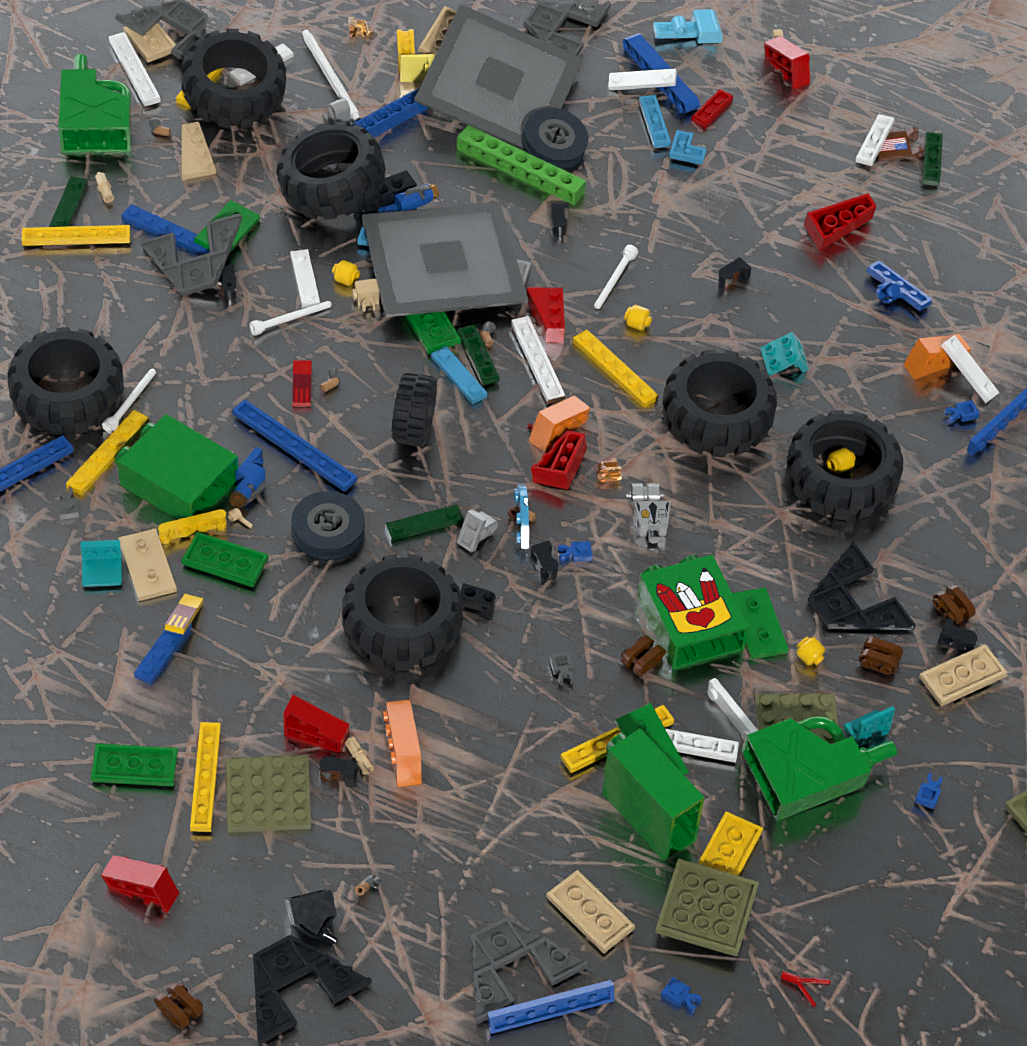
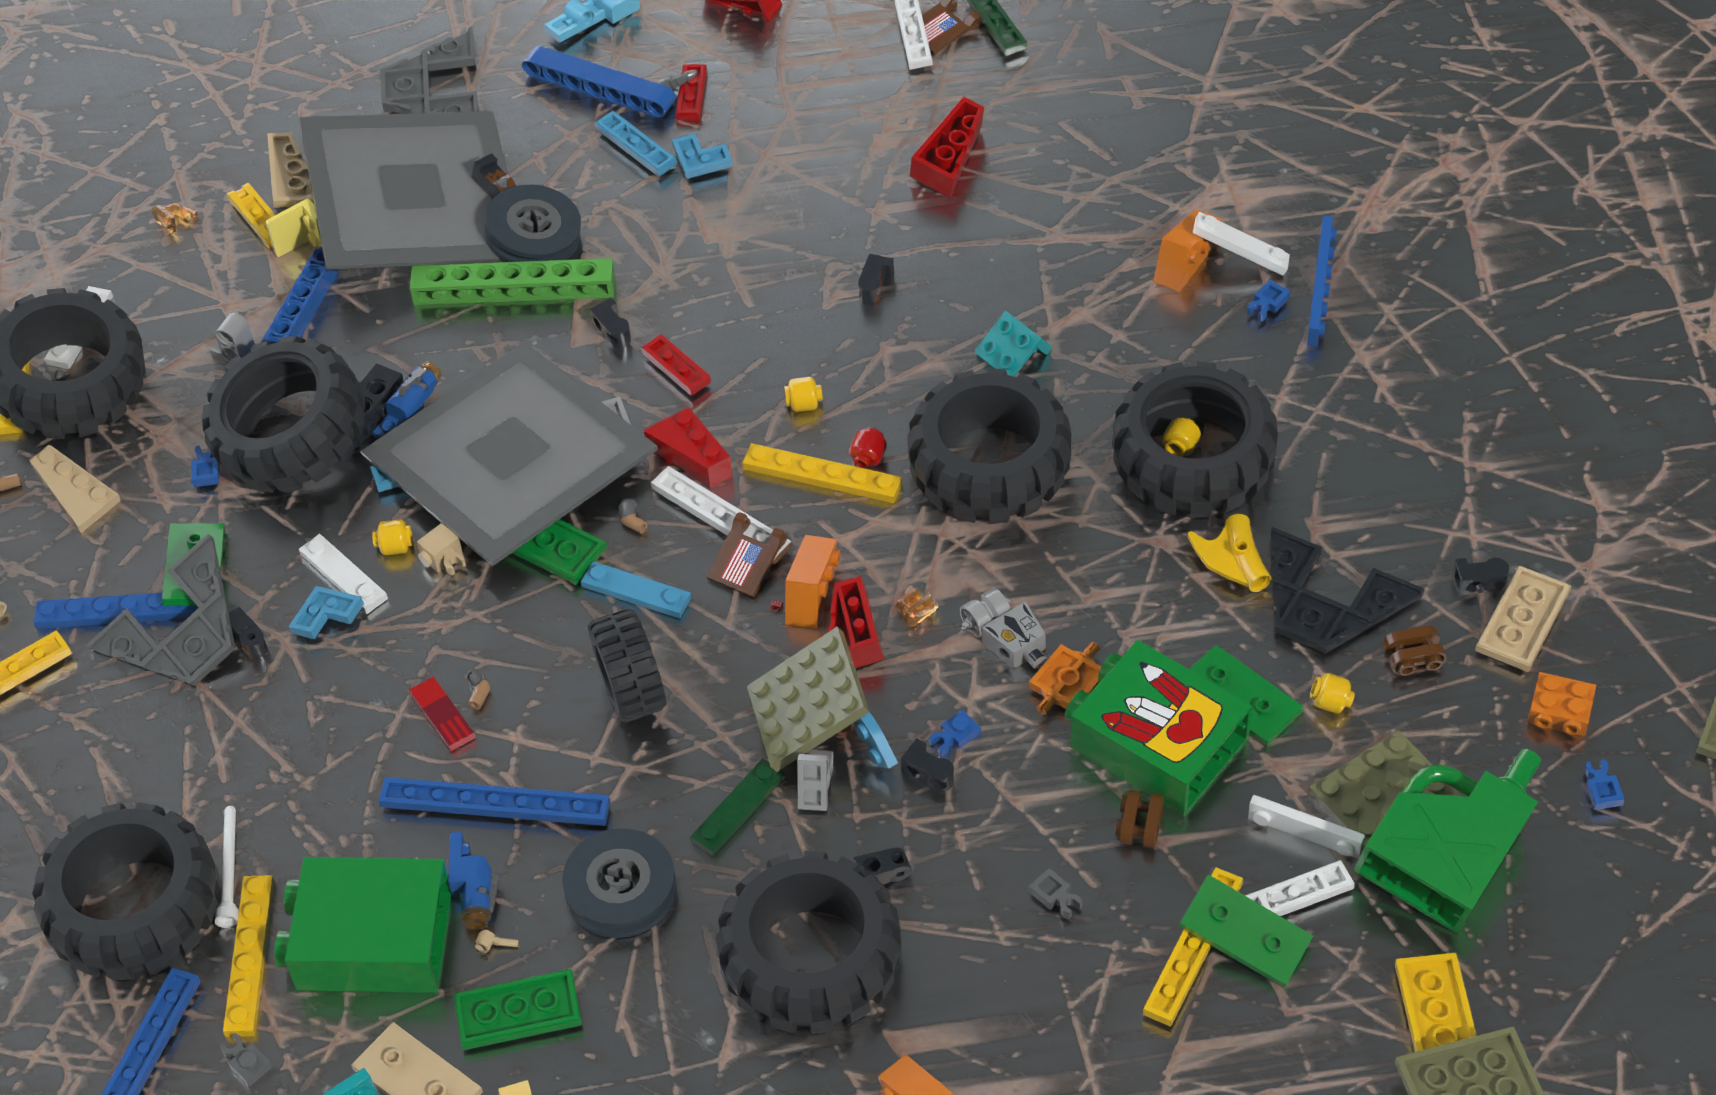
camera: 25 degrees left, 0 degrees up
yellow plate [158,509,227,544] -> none
white piece [249,301,332,336] -> none
white piece [302,30,361,122] -> none
dark green plate [457,325,500,385] -> none
white piece [594,245,638,309] -> none
green brick [602,728,705,862] -> none
white plate [608,69,677,90] -> none
teal bracket [843,706,896,746] -> none
blue plate [866,261,933,311] -> none
reddish brown brick [933,585,976,626] -> none
none -> blue plate [191,445,220,487]
none -> dark azure plate [289,586,364,639]
none -> black leg [471,153,516,199]
none -> red plate [641,334,711,396]
none -> dark grey bar [657,70,697,92]
none -> reddish brown flag [706,512,788,598]
none -> olive plate [747,627,870,772]
none -> red head [849,427,887,468]
none -> orange plate [1029,642,1102,715]
none -> yellow pin [1188,514,1272,592]
none -> orange plate [1528,672,1596,737]

